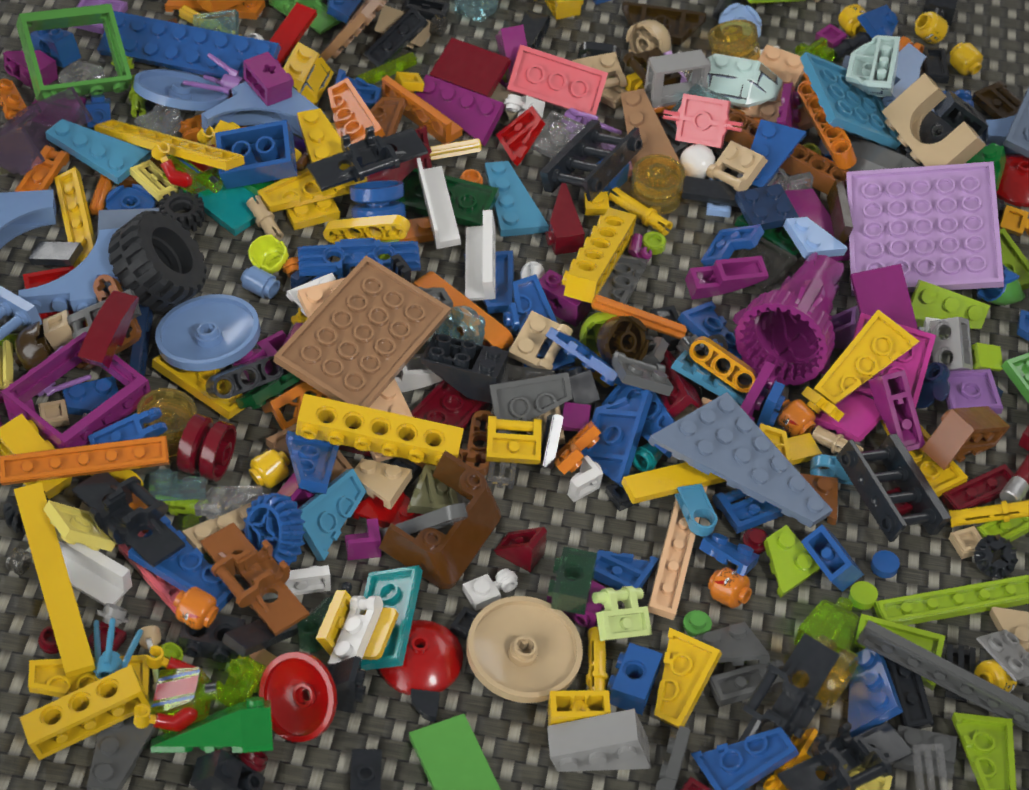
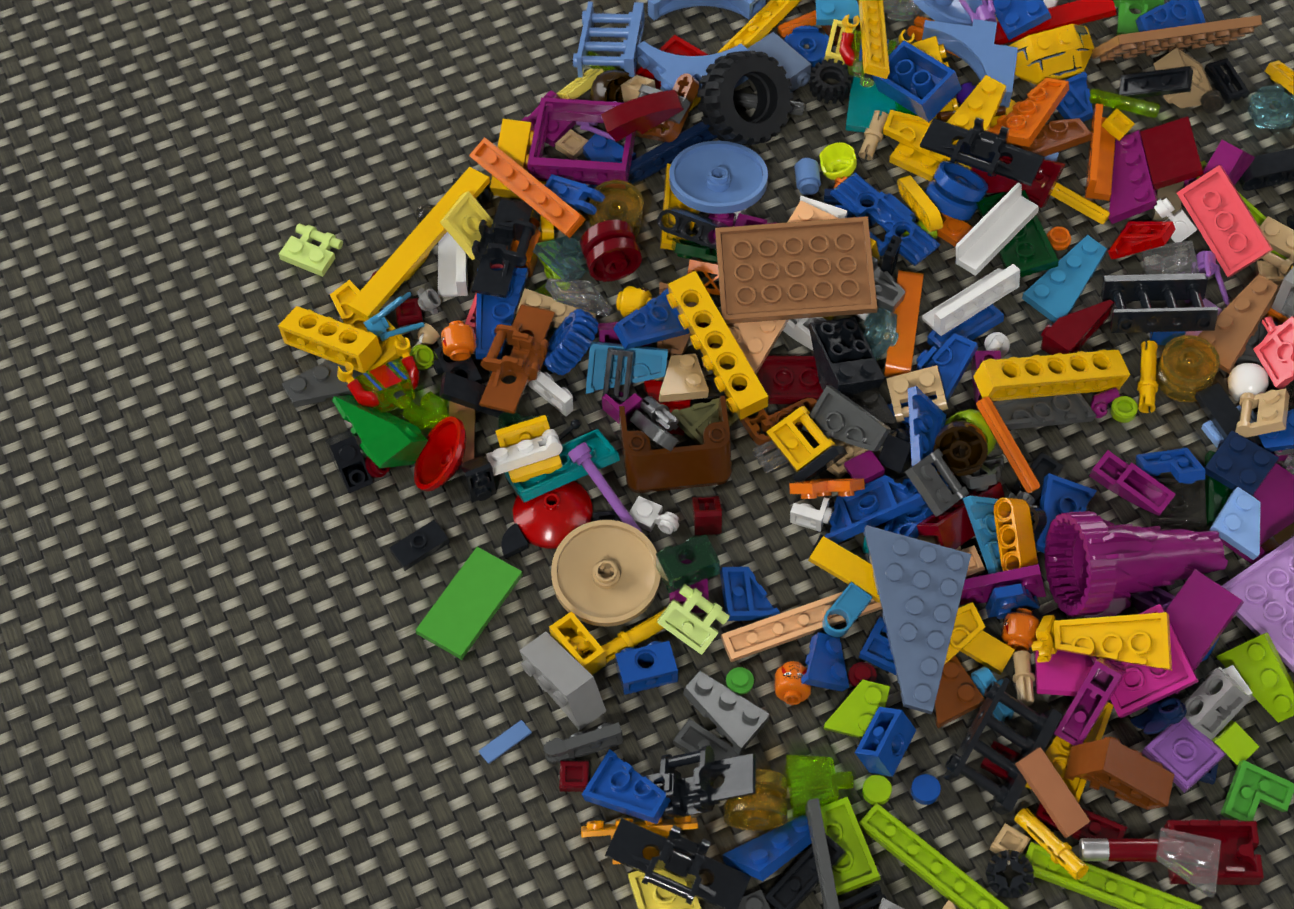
camera: 60 degrees right, 10 degrees up
tile [28,241,84,266] -> none
magenta brick [243,52,294,106] -> none
yellow plate [583,192,609,216] -> none
yellow wing [654,627,722,729] -> none
none -> medium lavender piece [568,442,645,535]
none -> black tile [603,347,635,402]
none -> flat silver axle [640,396,679,431]
none -> nougat tile [1015,747,1090,838]

